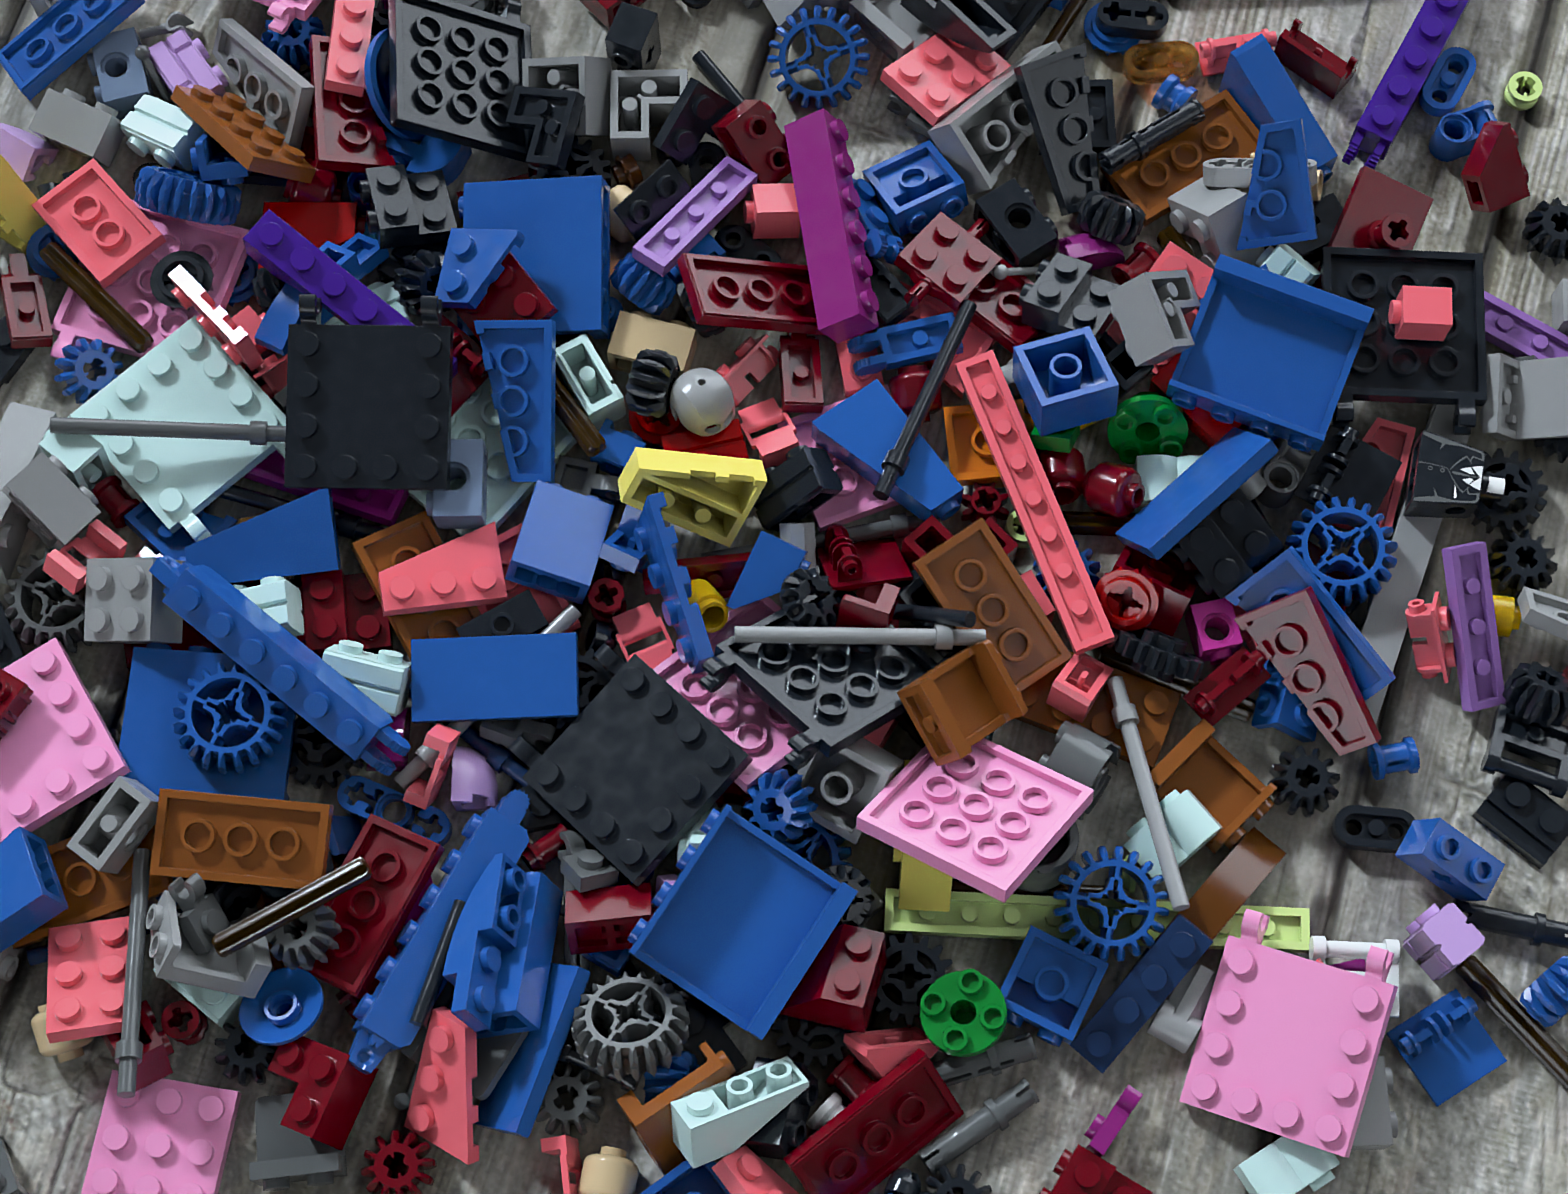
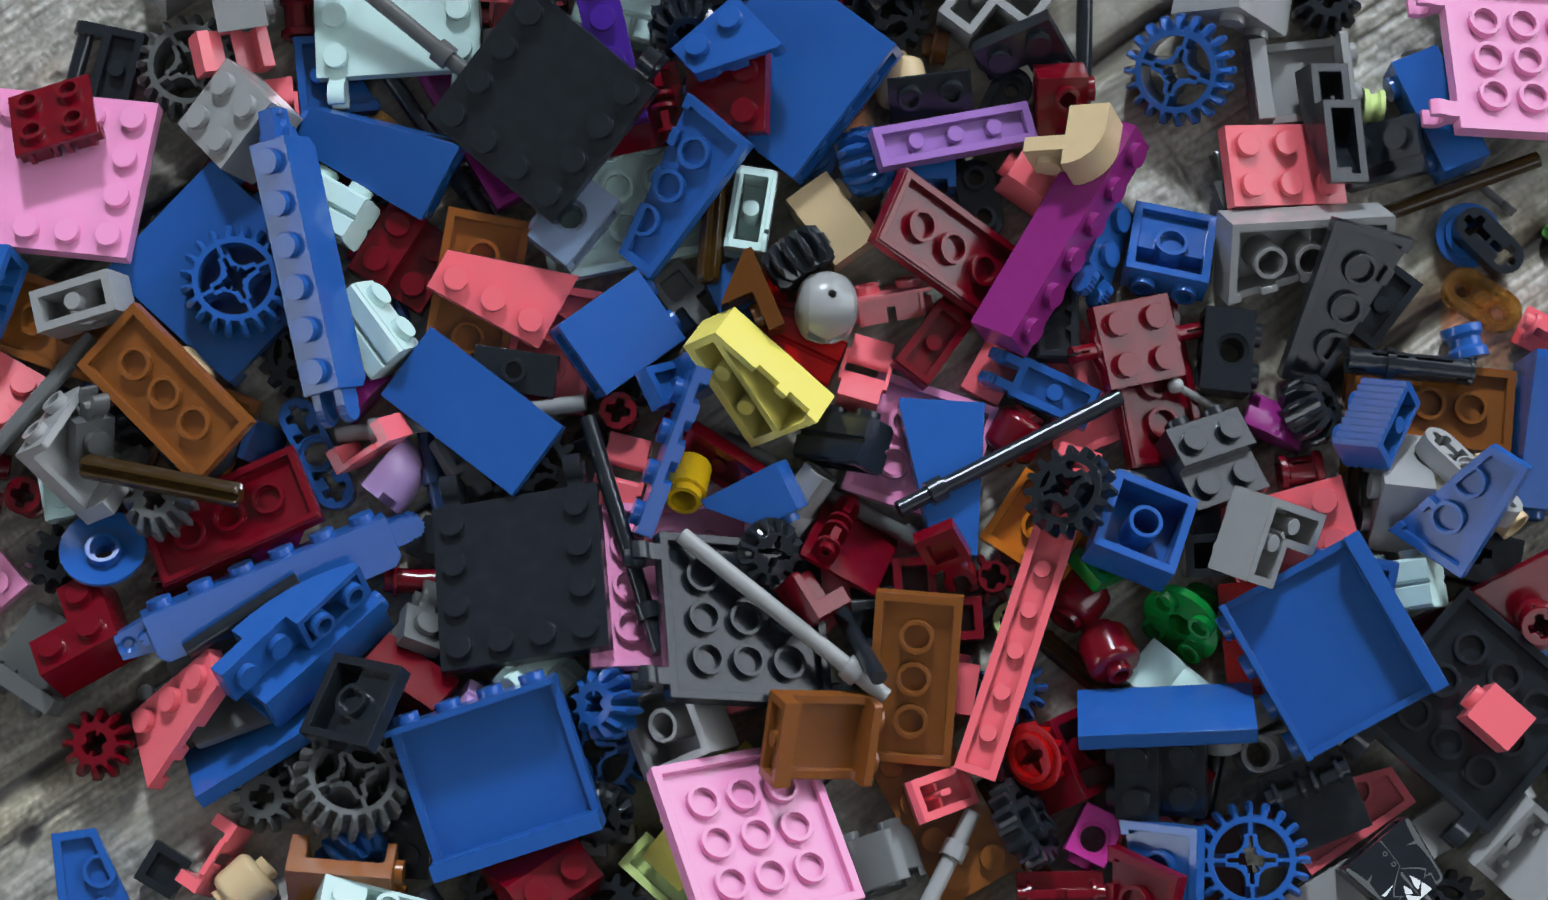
camera: 40 degrees right, 10 degrees up
none -> black plate [299,653,411,754]
none -> black bar [579,415,661,656]
none -> reddish brown slope [721,247,785,338]
none -> dark red plate [913,518,977,593]
none -> tan brick [1023,102,1123,186]
none -> black gear [1023,445,1119,540]
none -> blue brick [1332,377,1421,471]

